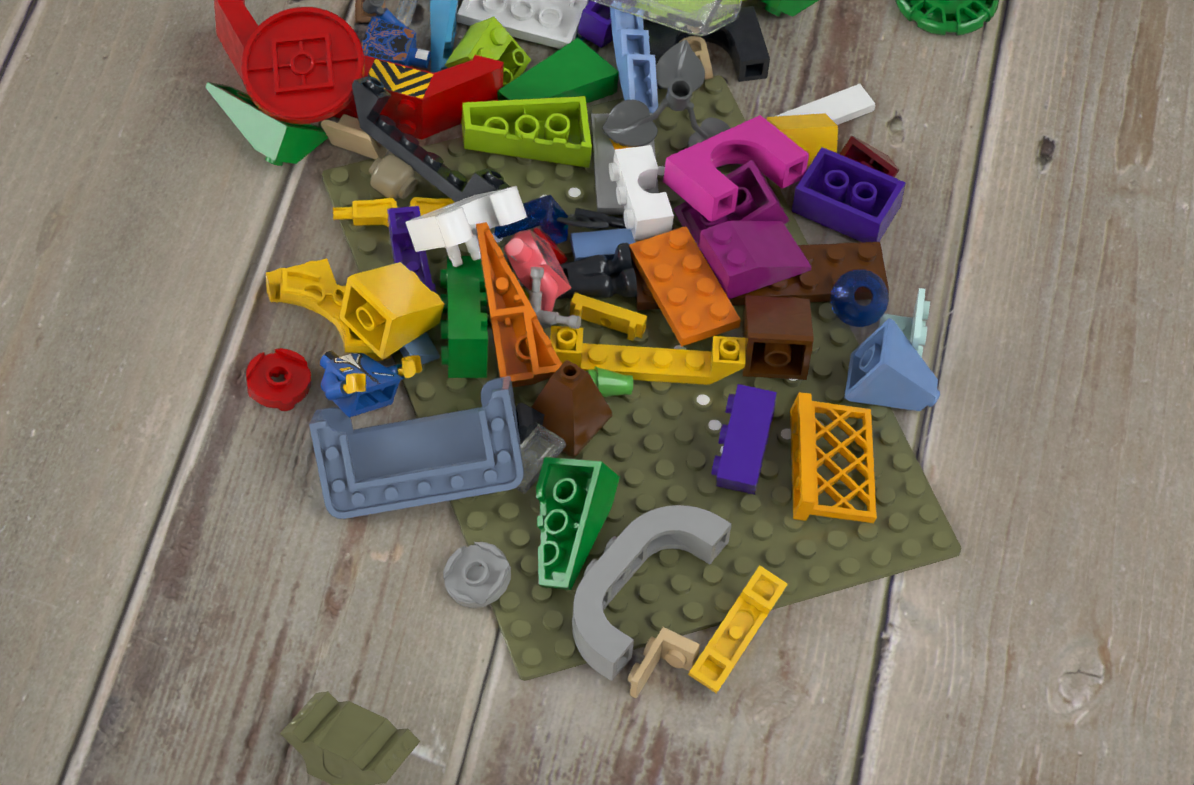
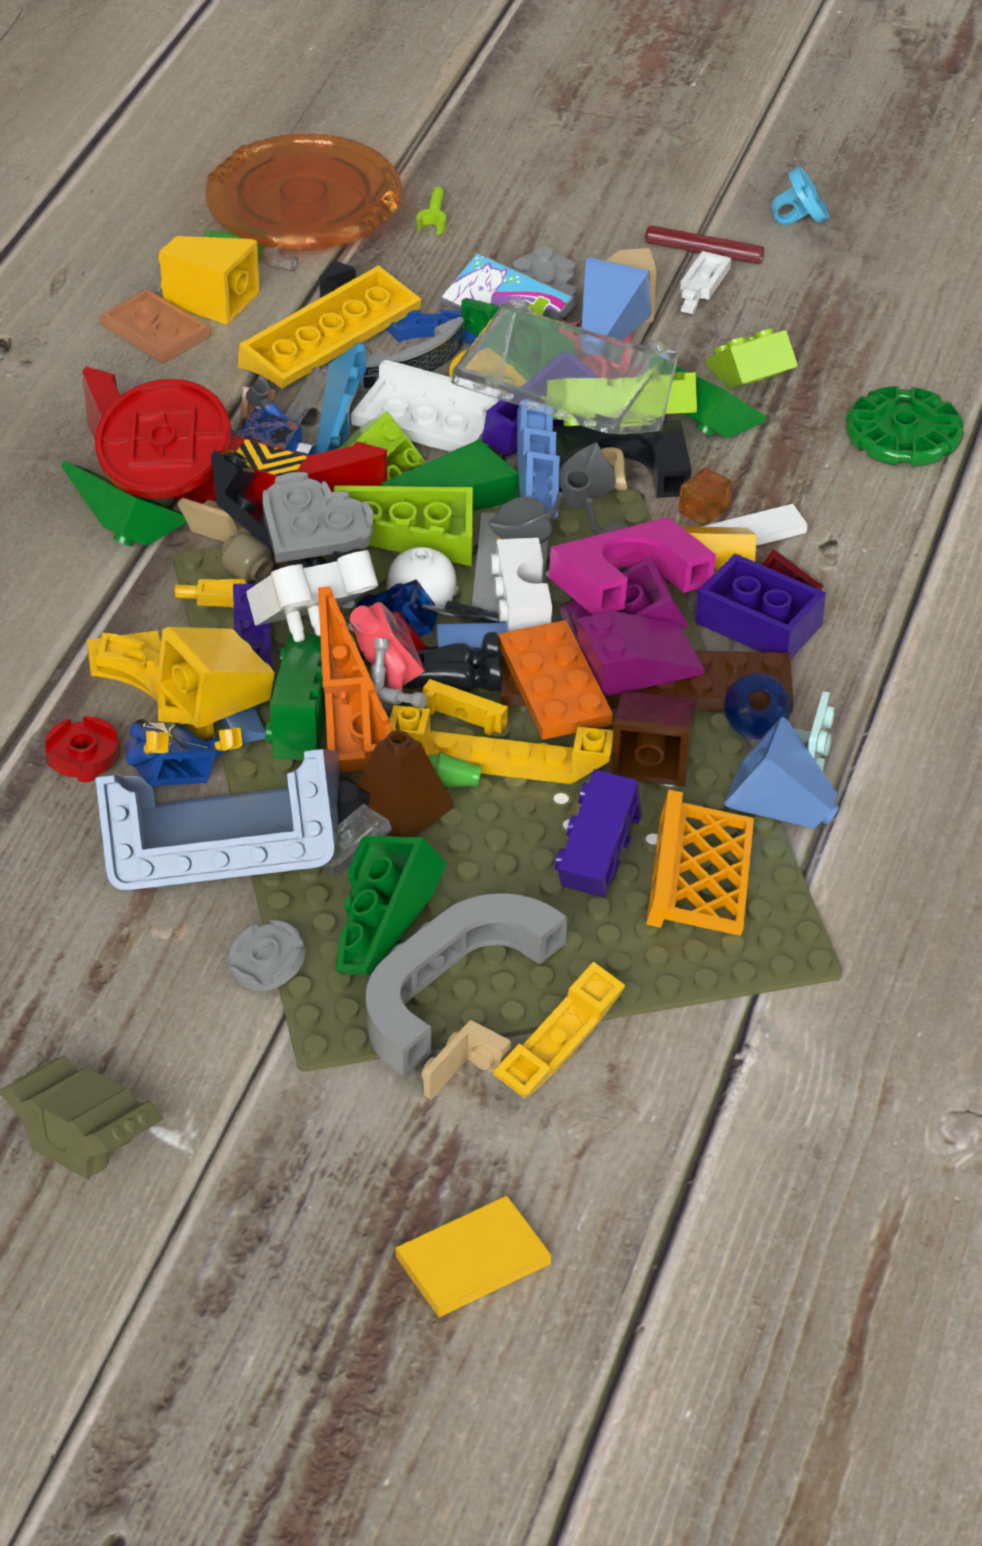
camera: 10 degrees right, 10 degrees down
none -> light grey plate [263,472,373,563]
none -> white cylinder [387,547,457,615]
none -> clear orange brick [679,467,732,526]

